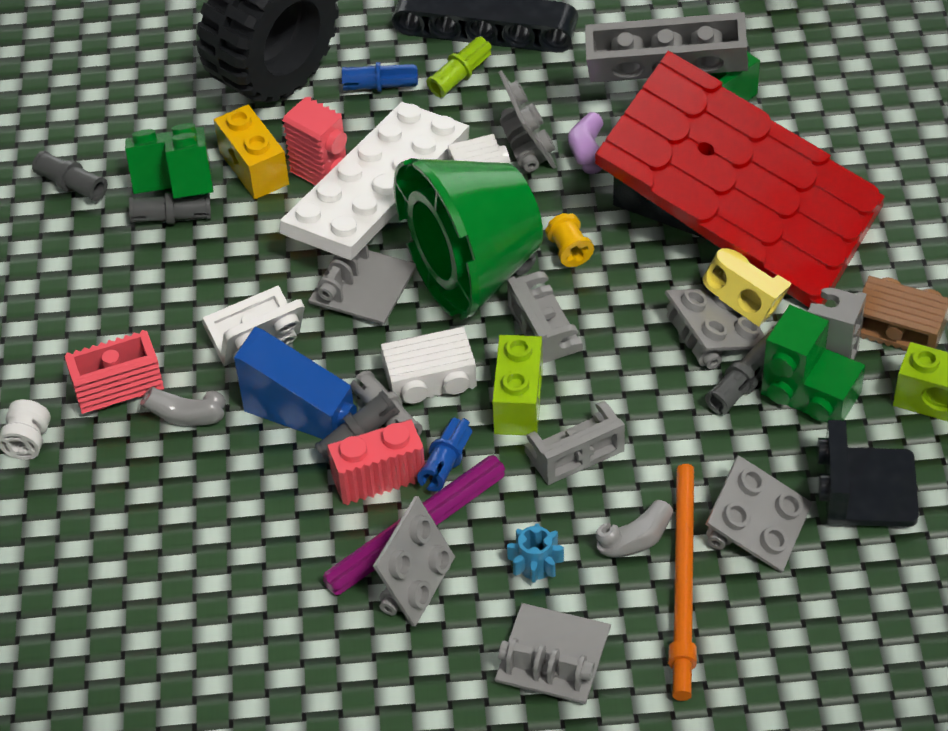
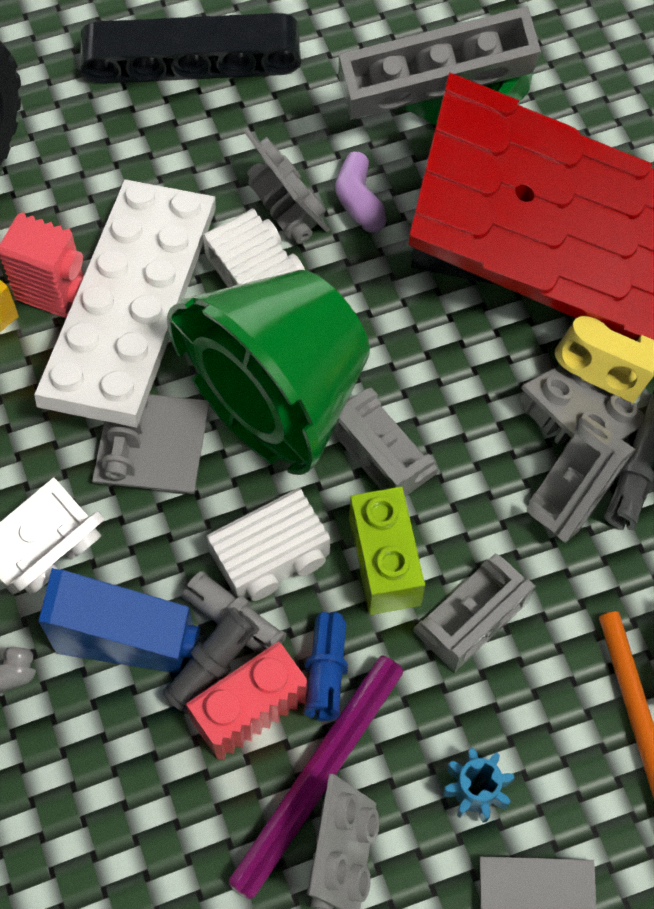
camera: 20 degrees left, 15 degrees up
blue axle [342,62,418,92] -> none
lime axle [426,36,492,98] -> none
yellow bush [545,213,594,267] -> none
light grey arm [596,500,674,557] -> none
none -> light grey hinge [526,416,635,543]

